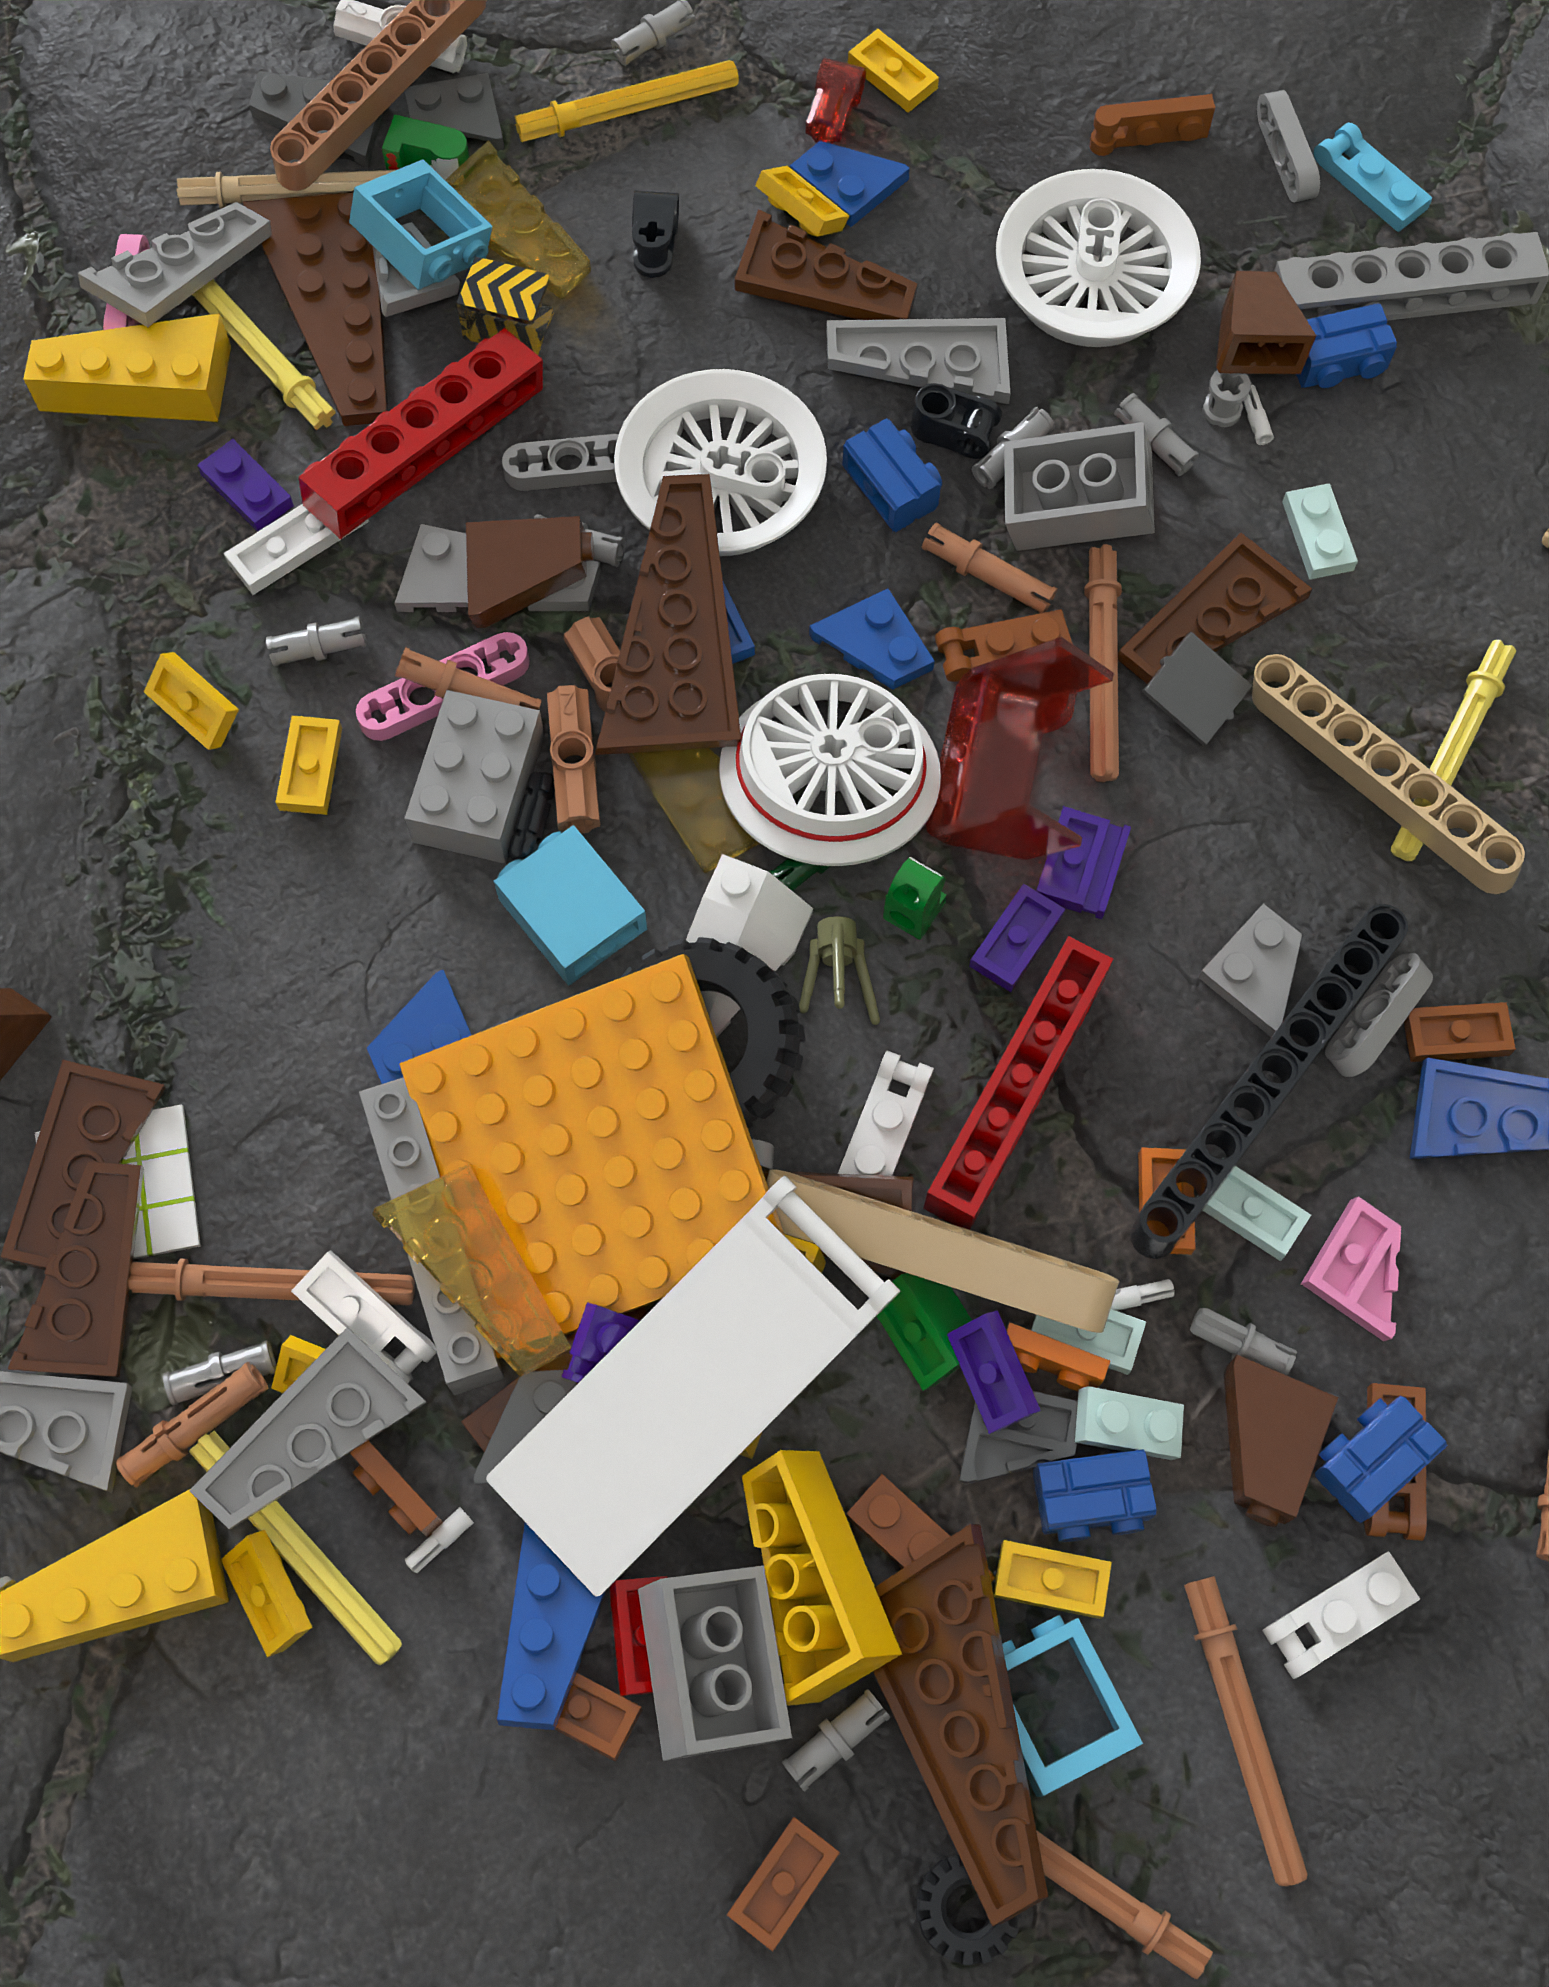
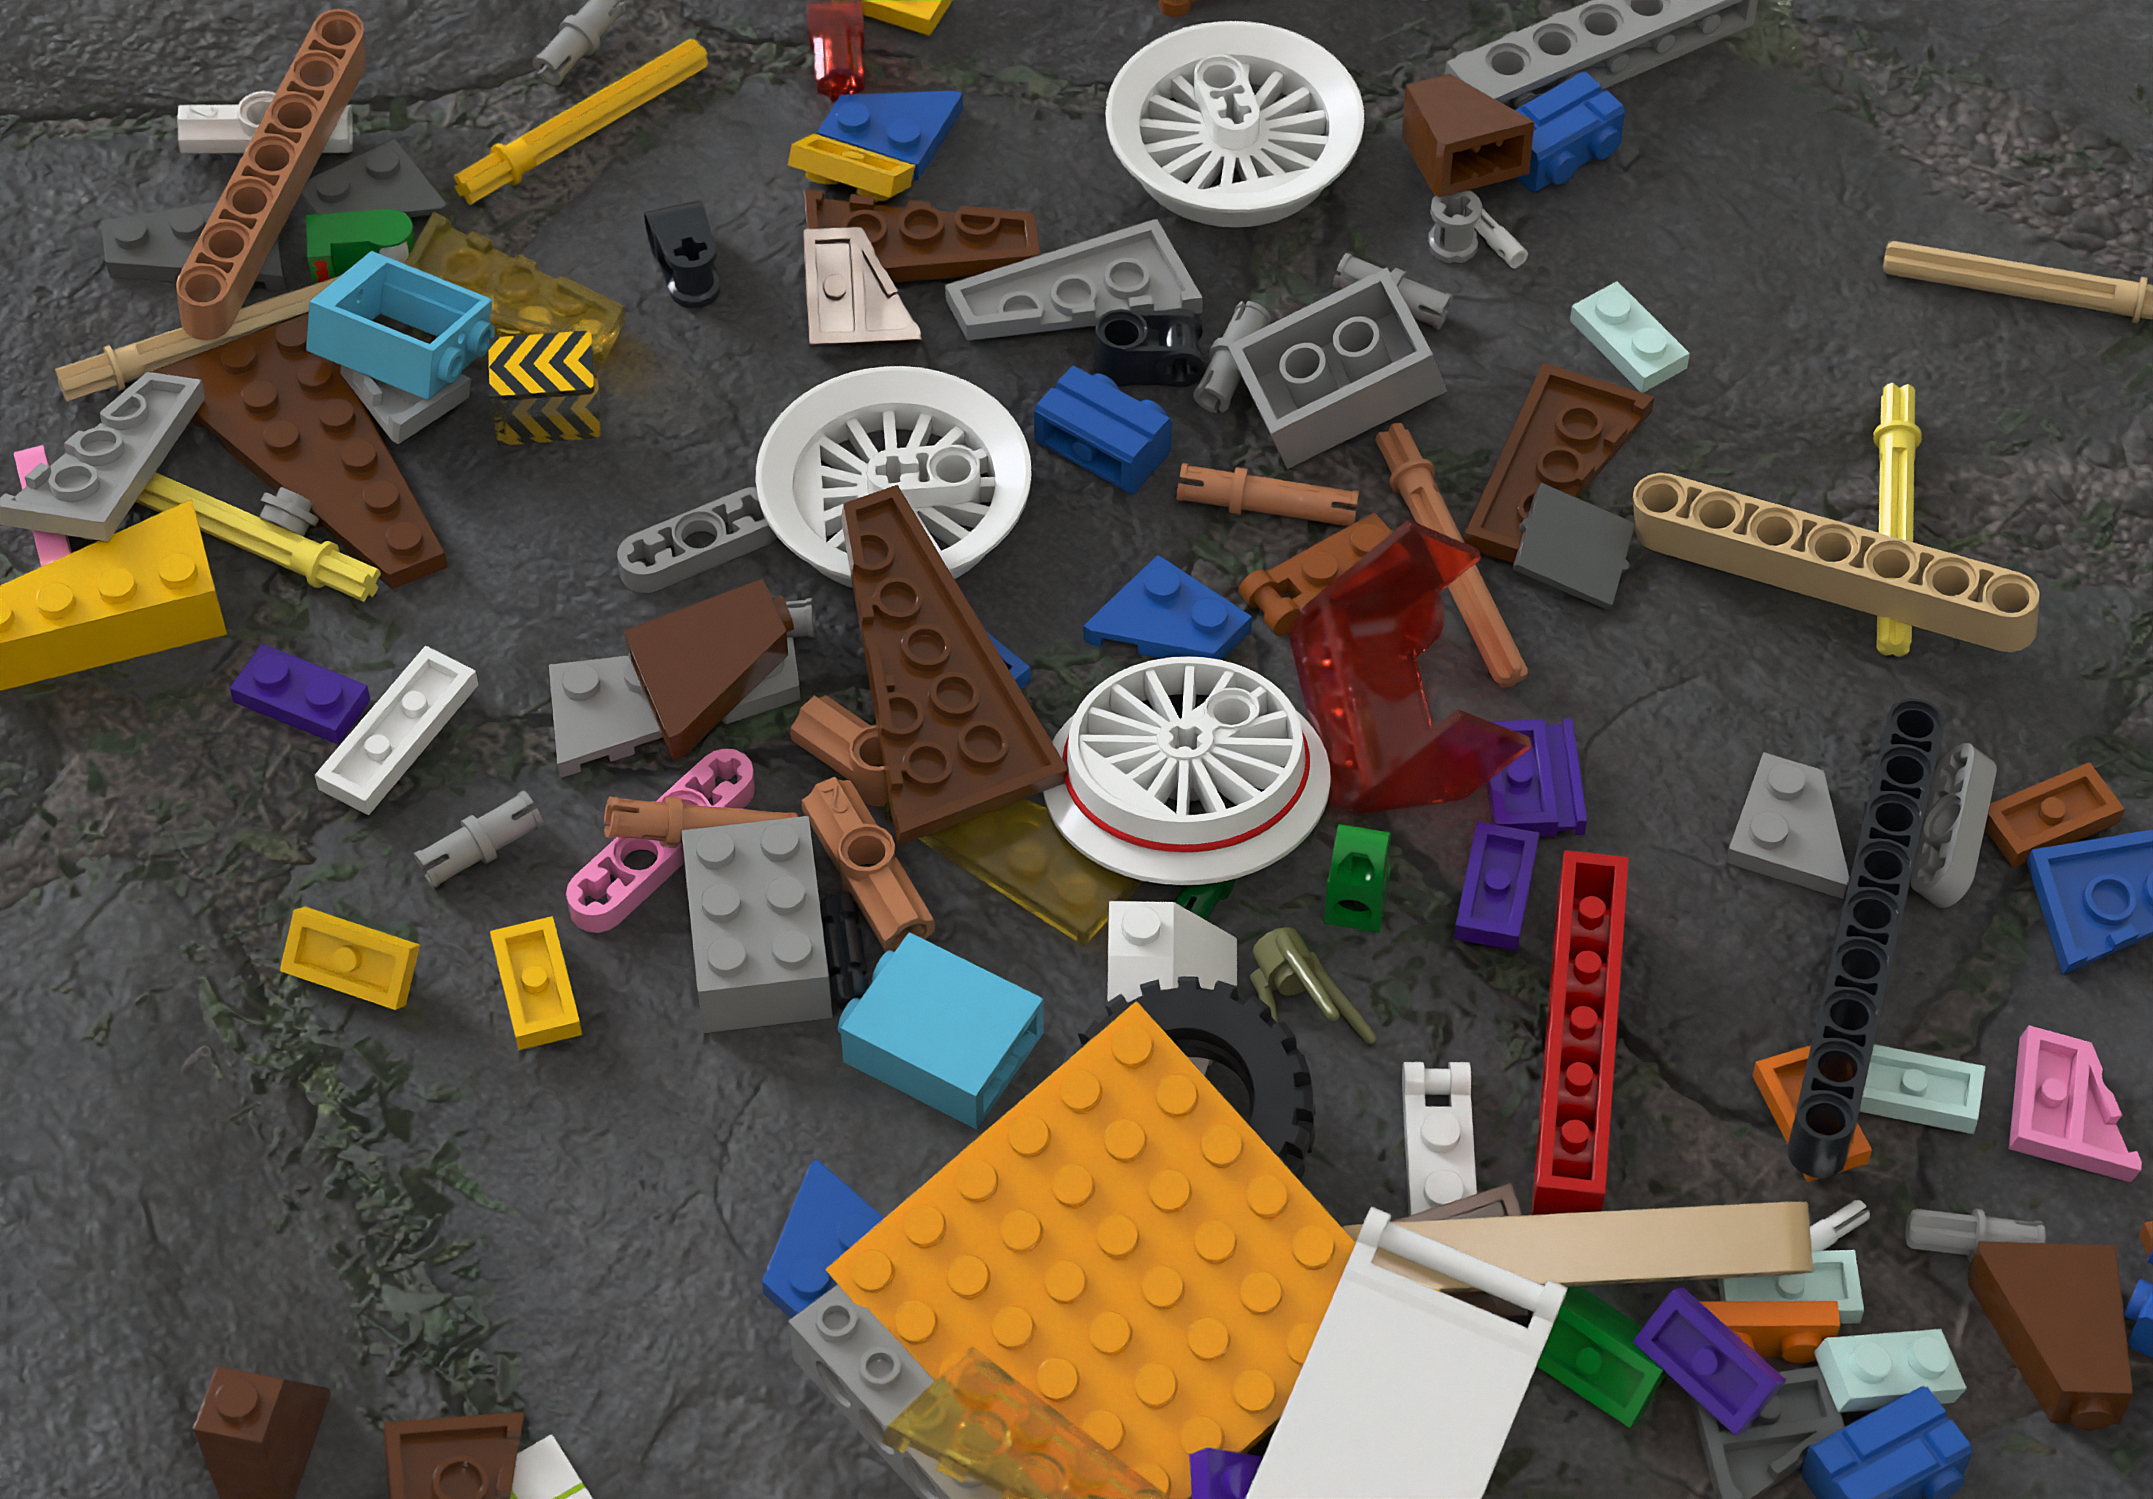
camera: 20 degrees left, 15 degrees down
red brick [298,328,543,539] -> none
none -> light grey plate [259,487,319,537]
none -> wing [803,227,921,348]

